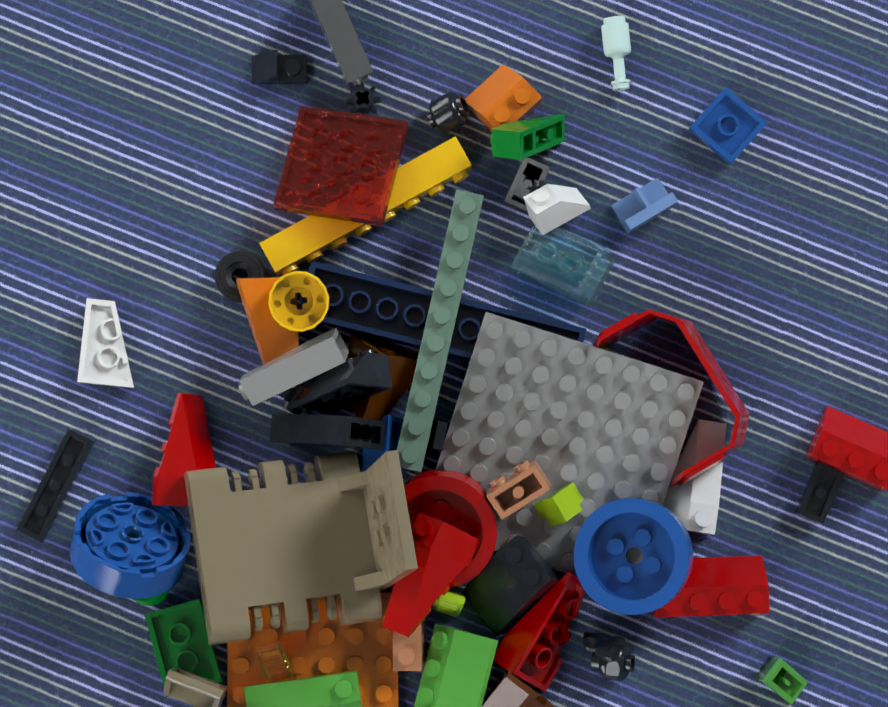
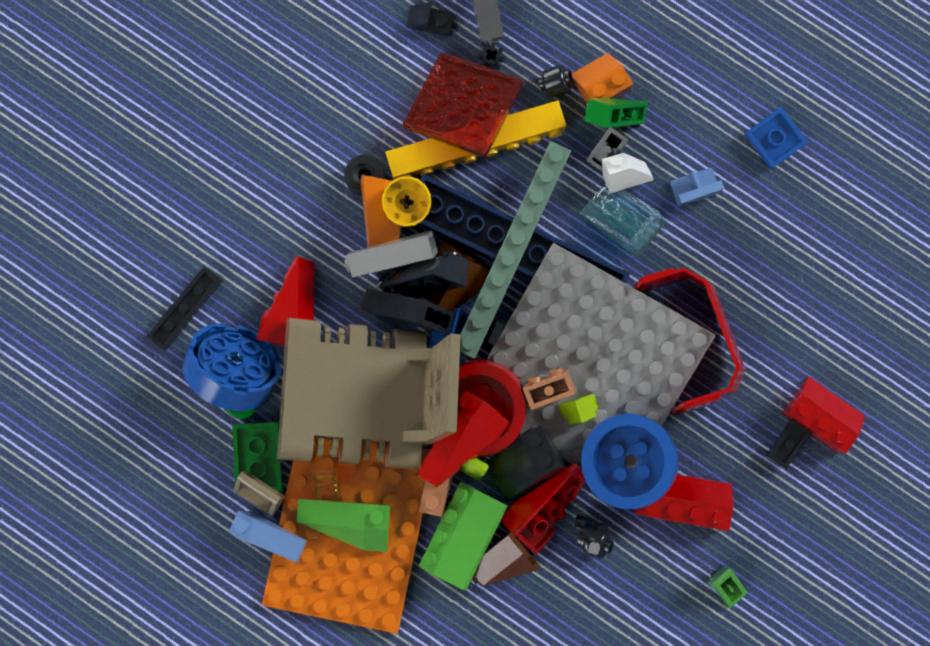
camera: 15 degrees right, 0 degrees up
white wing [77,298,134,388] -> none
light aqua piece [601,16,631,91] -> none
white wedge [663,419,727,535] -> none

